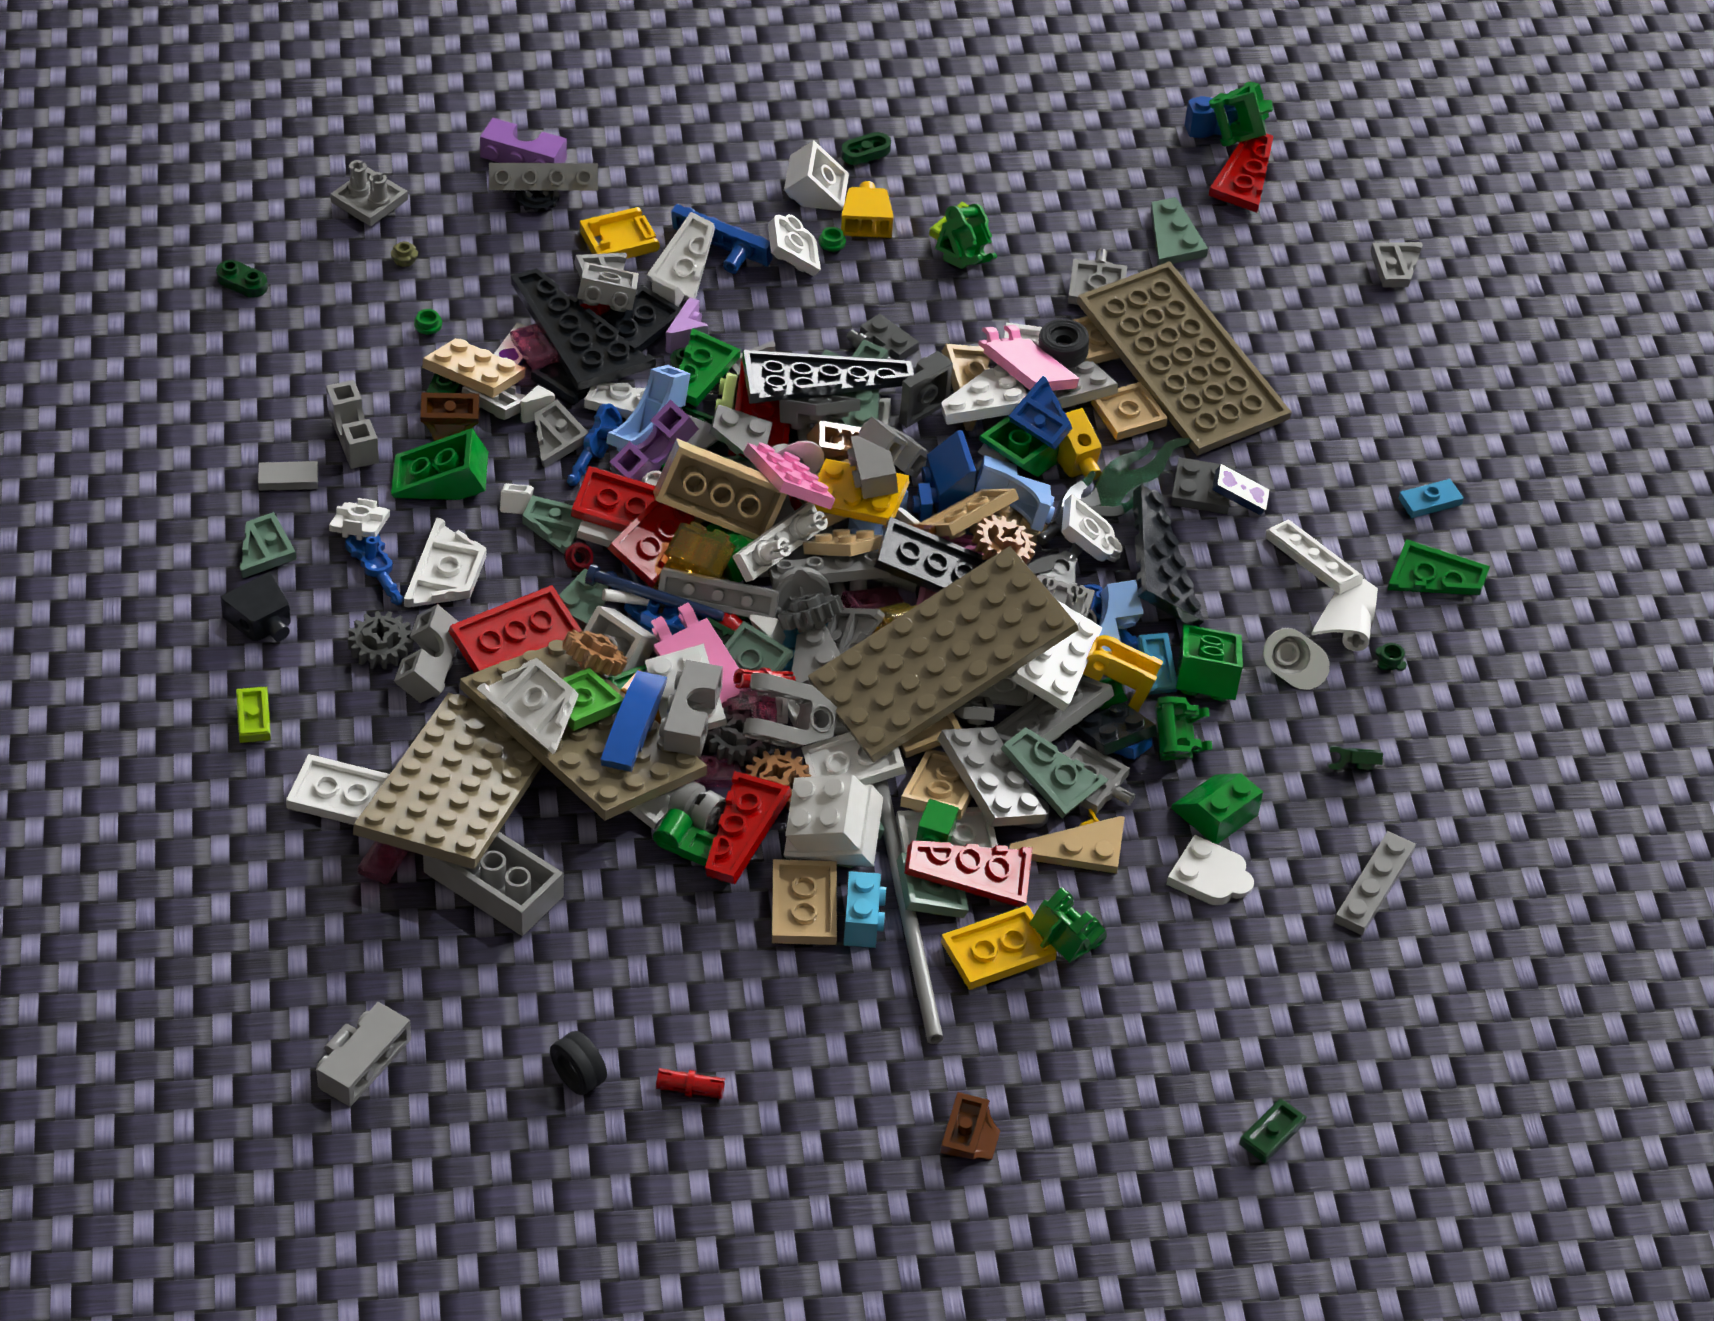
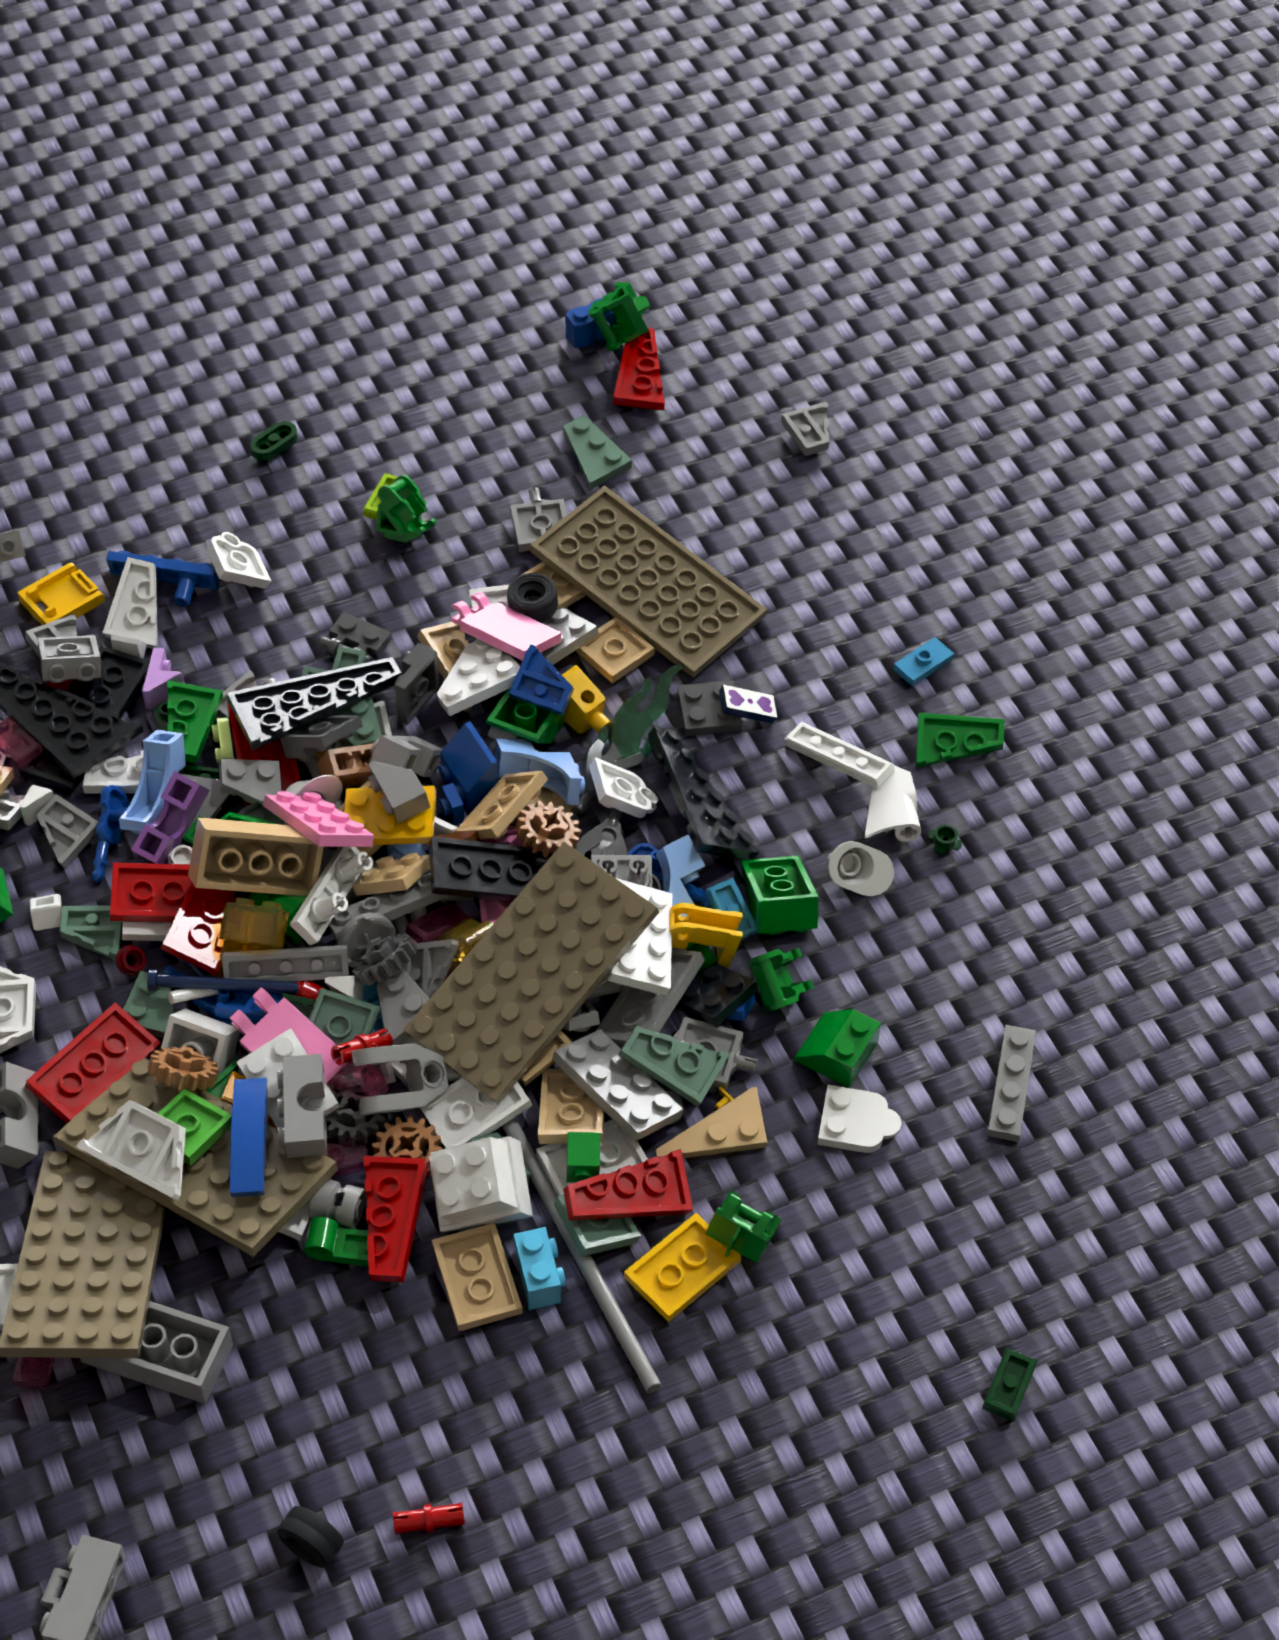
camera: 15 degrees left, 5 degrees up
white slope [784,140,849,211] -> none
green plate [819,227,846,252] -> none
yellow torso [841,181,893,238] -> none
reddish brown slope [940,1092,1000,1159] -> none
dark green plate [1327,745,1383,770] -> none

